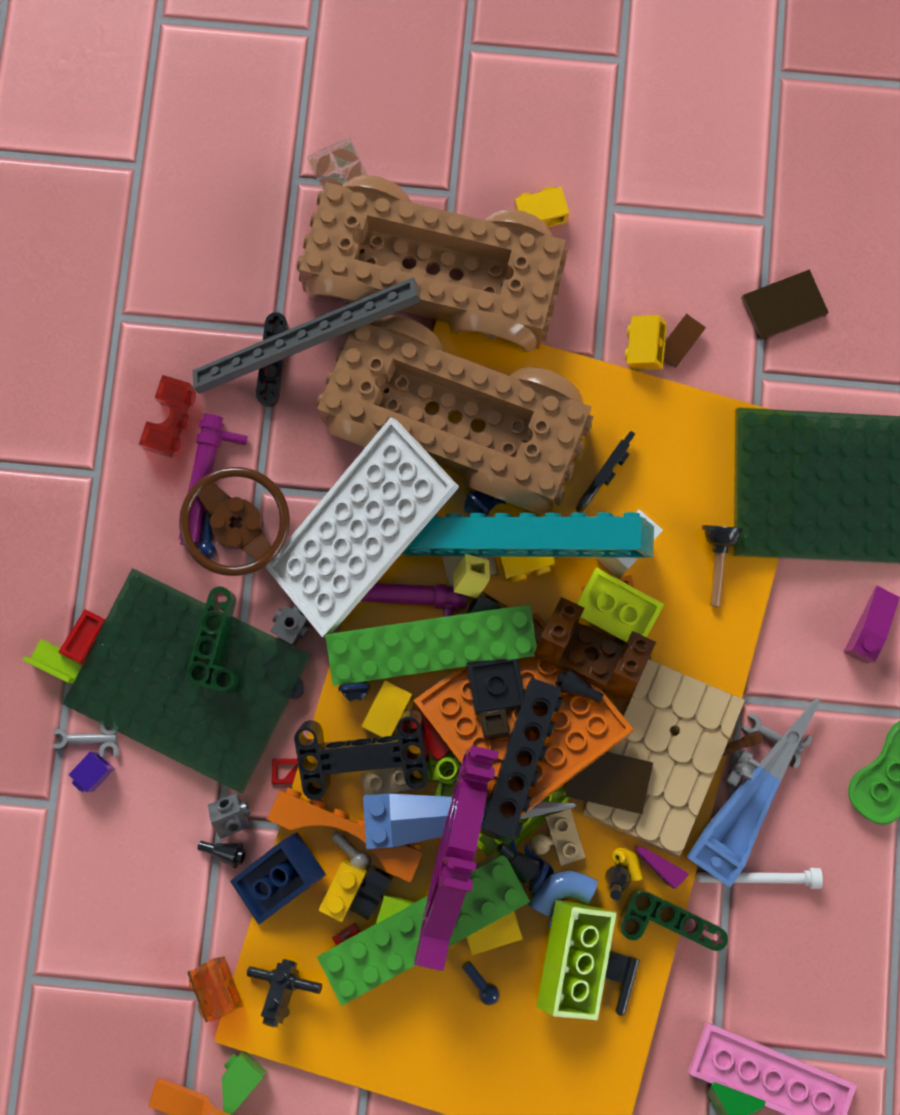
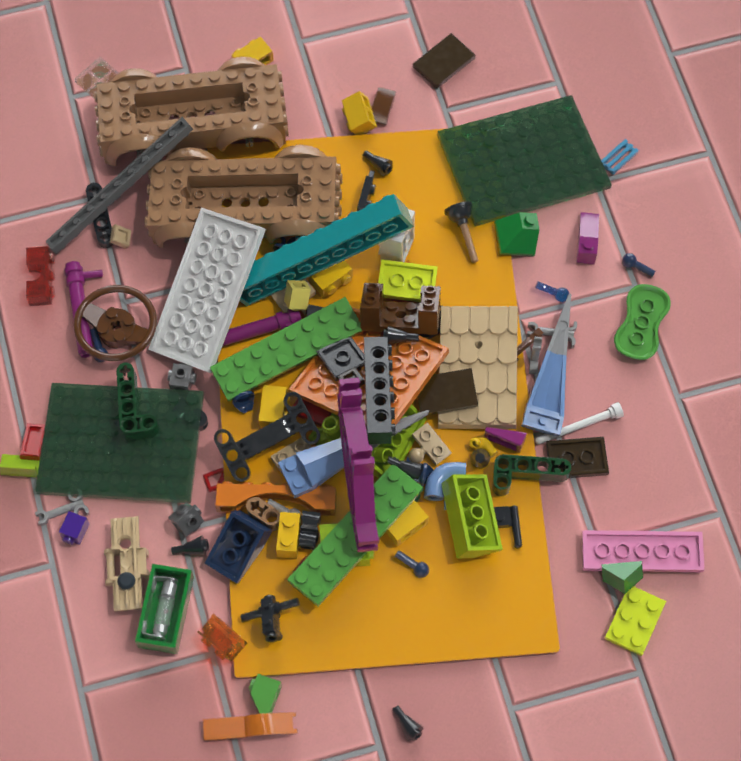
camera: 20 degrees left, 15 degrees down
none -> tan piece [104,516,150,612]
none -> tan tile [110,224,131,249]
none -> green piece [135,564,194,654]
none -> medium nougat beam [246,497,280,531]
none -> black cone [363,150,393,176]
none -> green slope [494,212,540,256]
none -> clear blue bar [535,281,570,302]
none -> dark brown tile [546,436,609,478]

